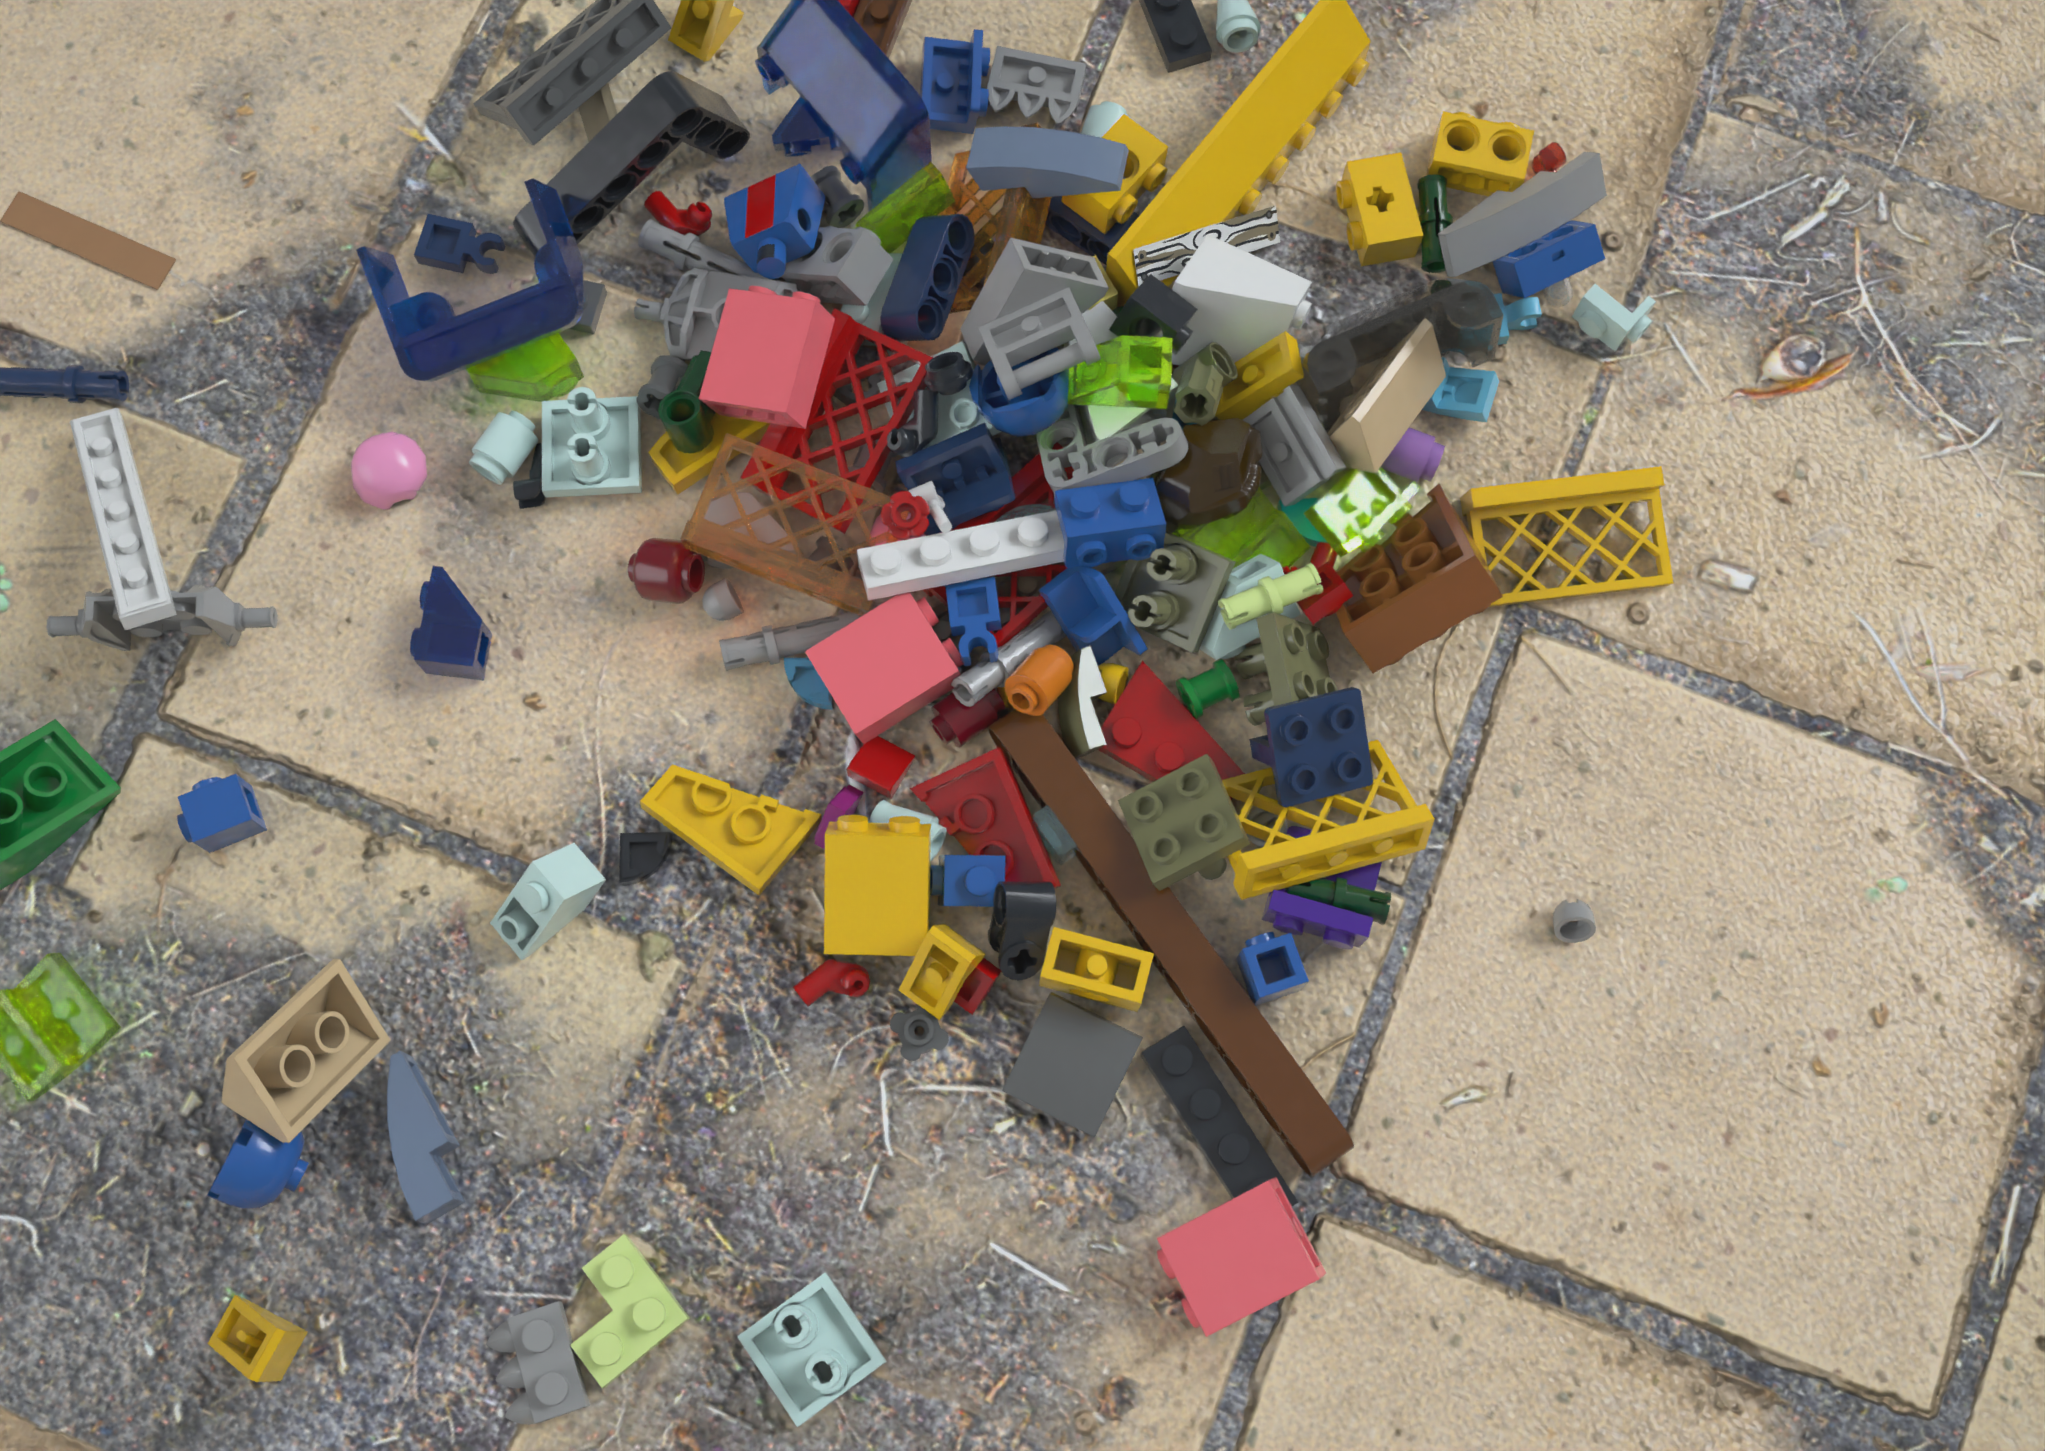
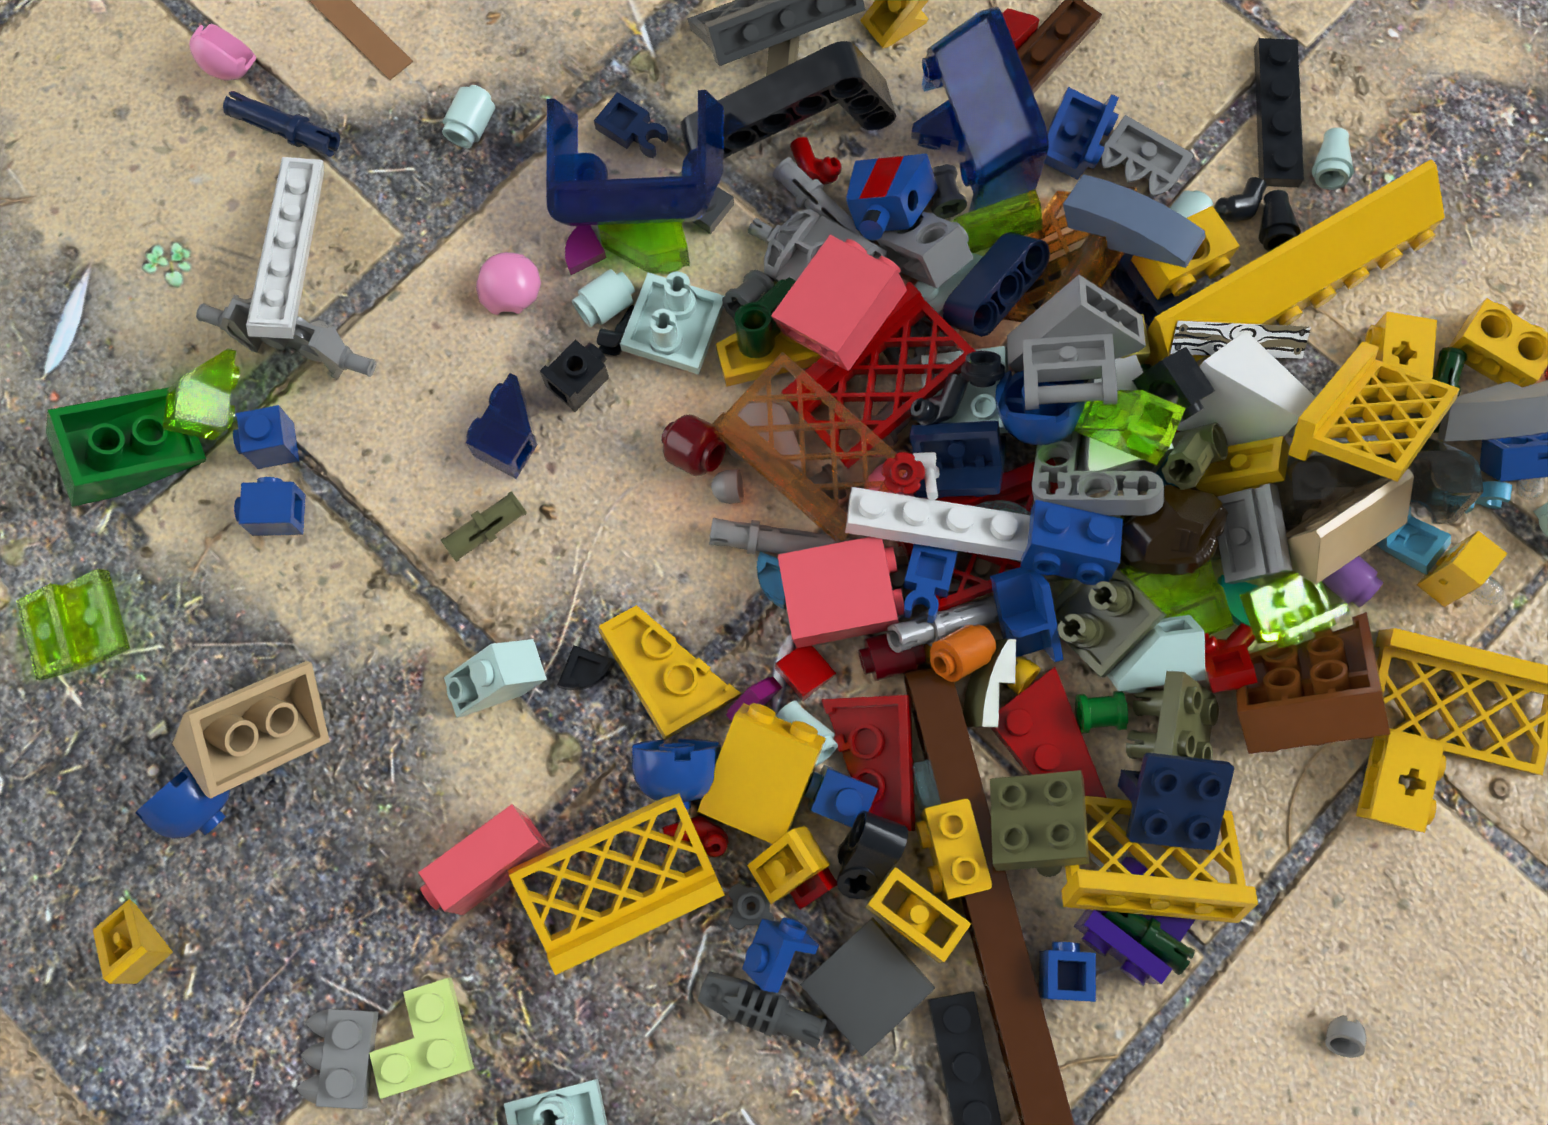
camera: 25 degrees right, 0 degrees up
sand blue slope [387,1051,465,1224] -> none
yellowish green pin [1218,563,1323,630] -> none
none -> clear neon green slope [163,349,240,440]
none -> blue brick [233,405,299,469]
none -> coral brick [418,804,552,915]
none -> olive pin [441,491,527,562]
none -> light aqua brick [442,85,495,148]
none -> yellow fence [508,793,725,975]
none -> black brick [540,339,609,412]
none -> magenta tile [565,220,607,275]
none -> blue cylinder [632,739,721,811]
none -> dark grey hinge [698,971,827,1049]
none -> blue bracket [742,918,819,993]
none -> yellow bracket [915,799,992,902]
none -> black arm [1214,177,1267,222]
none -> black cone [1258,190,1301,252]
none -> yellow fence [1288,341,1460,482]
none -> yellow brick [1356,730,1446,833]
none -> yellow piece [1417,531,1508,607]

